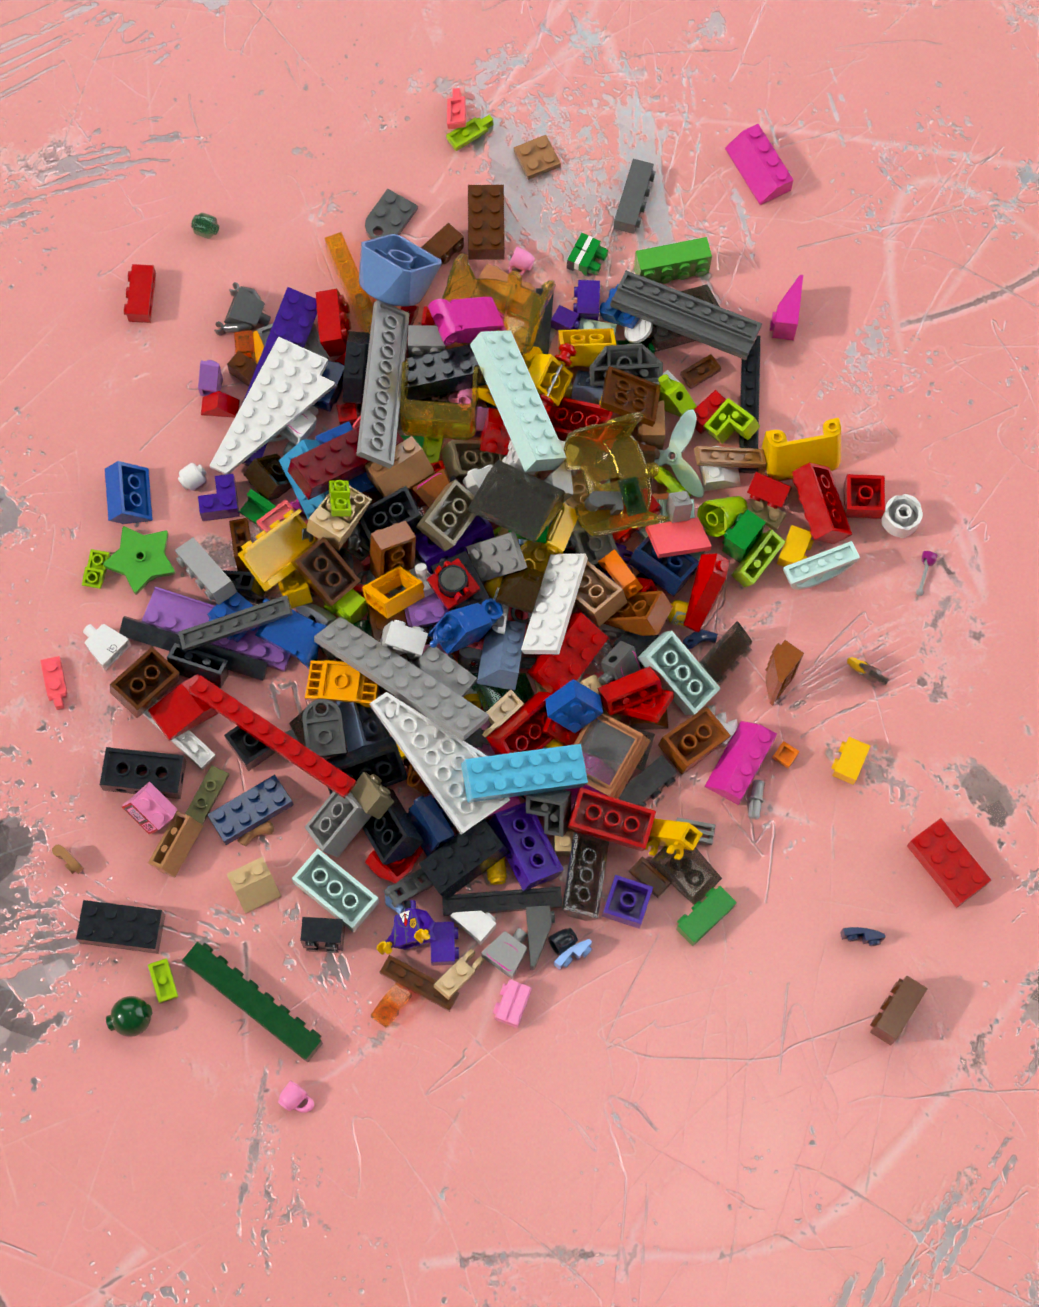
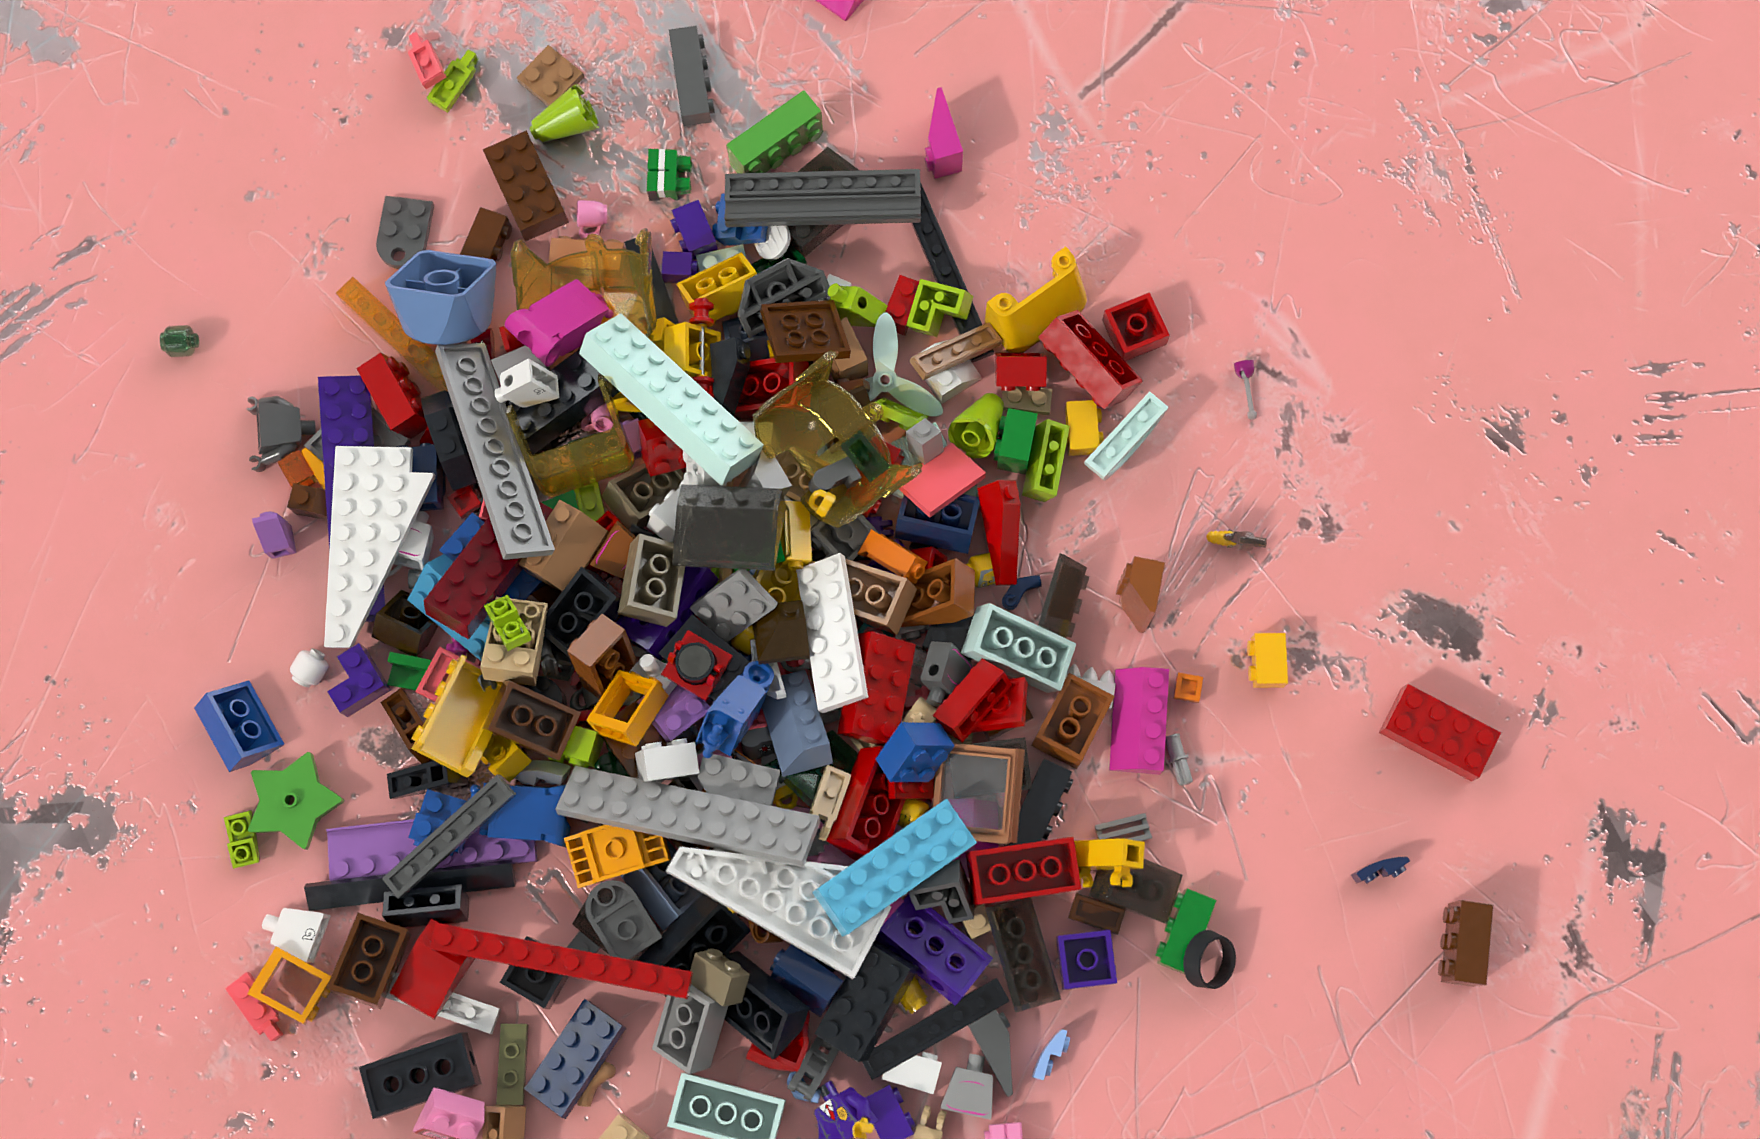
camera: 20 degrees left, 5 degrees up
red brick [124,264,156,323] -> none
light grey brick [175,537,237,605] -> none
red slope [201,391,240,418] -> none
black piece [548,928,578,956] -> none
reddish brown plate [680,354,721,389] -> none
white brick [882,494,923,538] -> none
none -> light orange window [247,947,331,1025]
none -> white torso [495,359,559,407]
none -> lime cone [529,84,599,142]
none -> black slope [710,337,751,417]
none -> yellow tile [809,490,836,517]
none -> black tyre [1183,930,1236,989]

